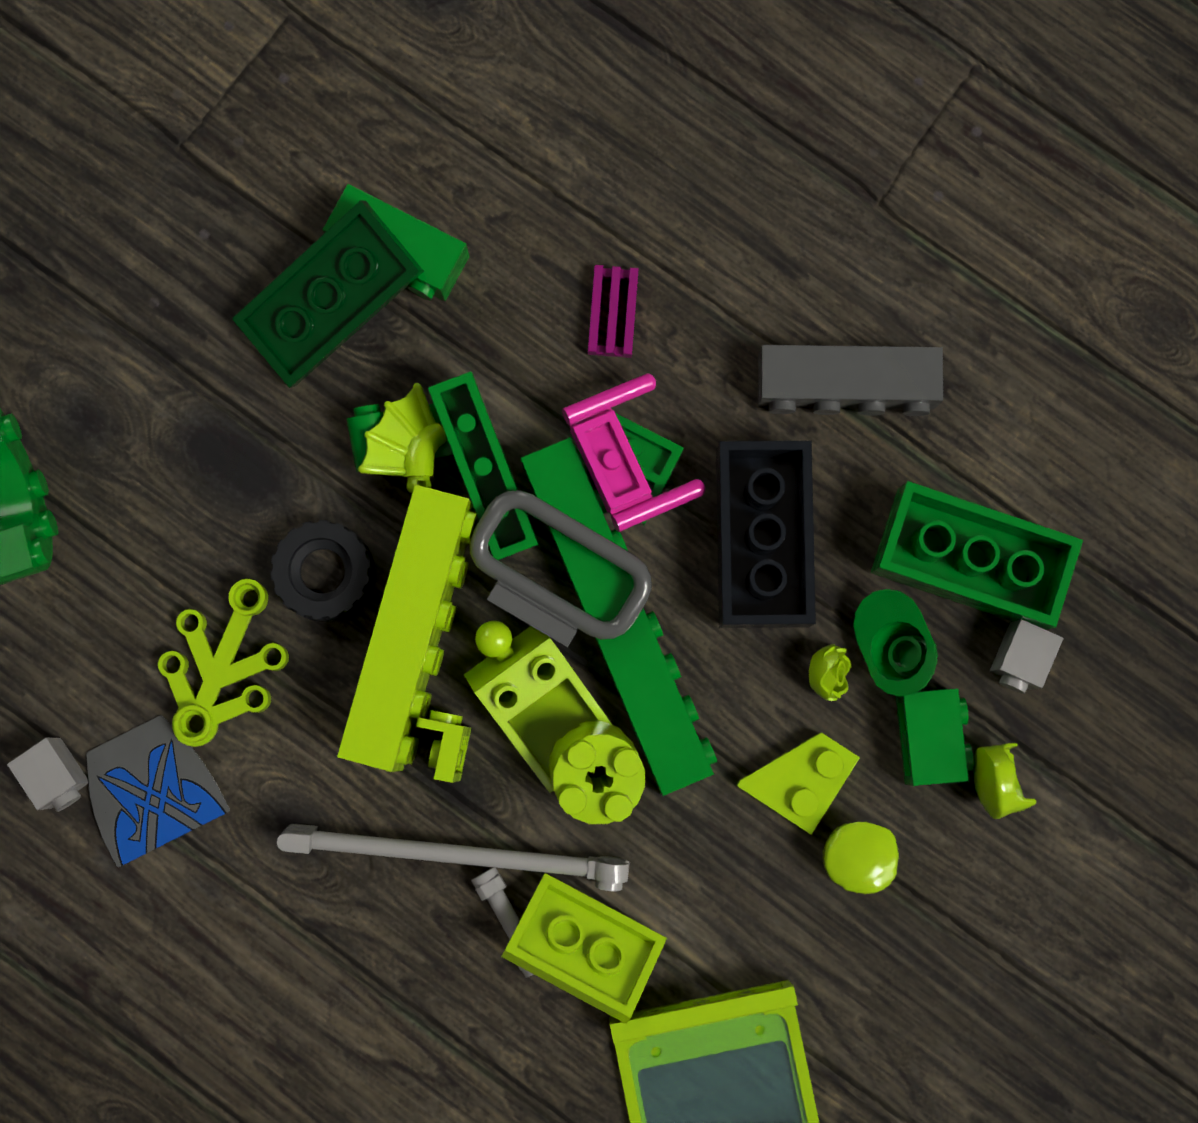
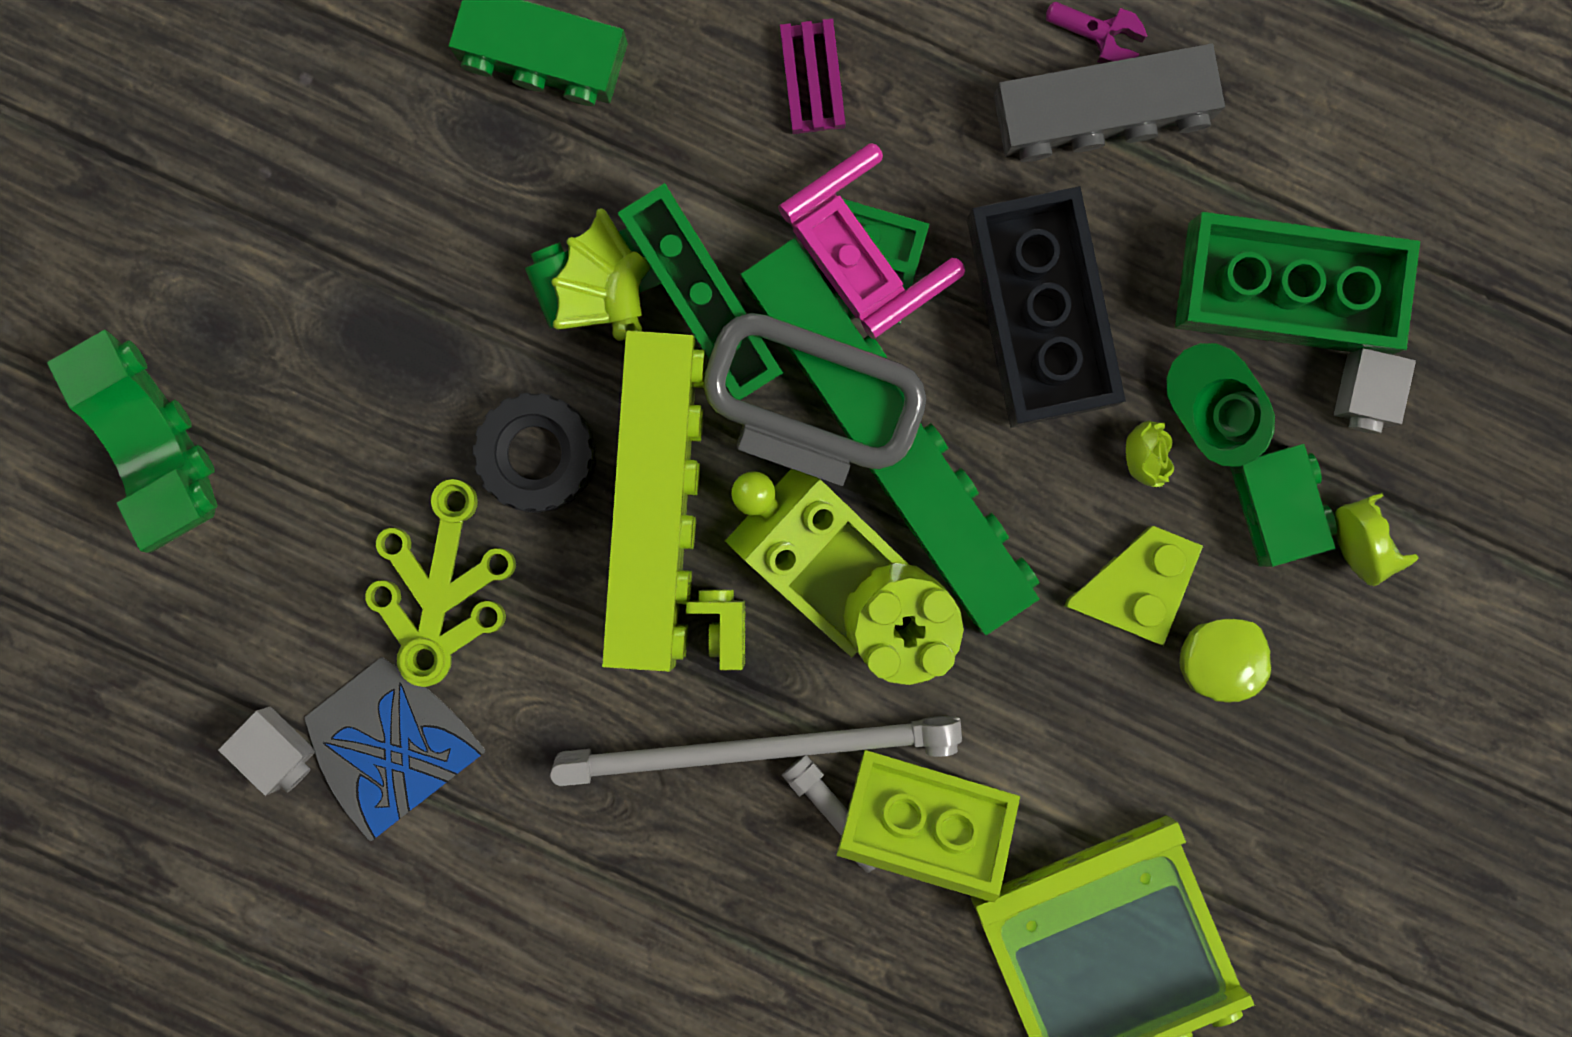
camera: 15 degrees left, 5 degrees up
dark green plate [232,200,424,388] -> none
none -> magenta bar [1046,2,1147,64]

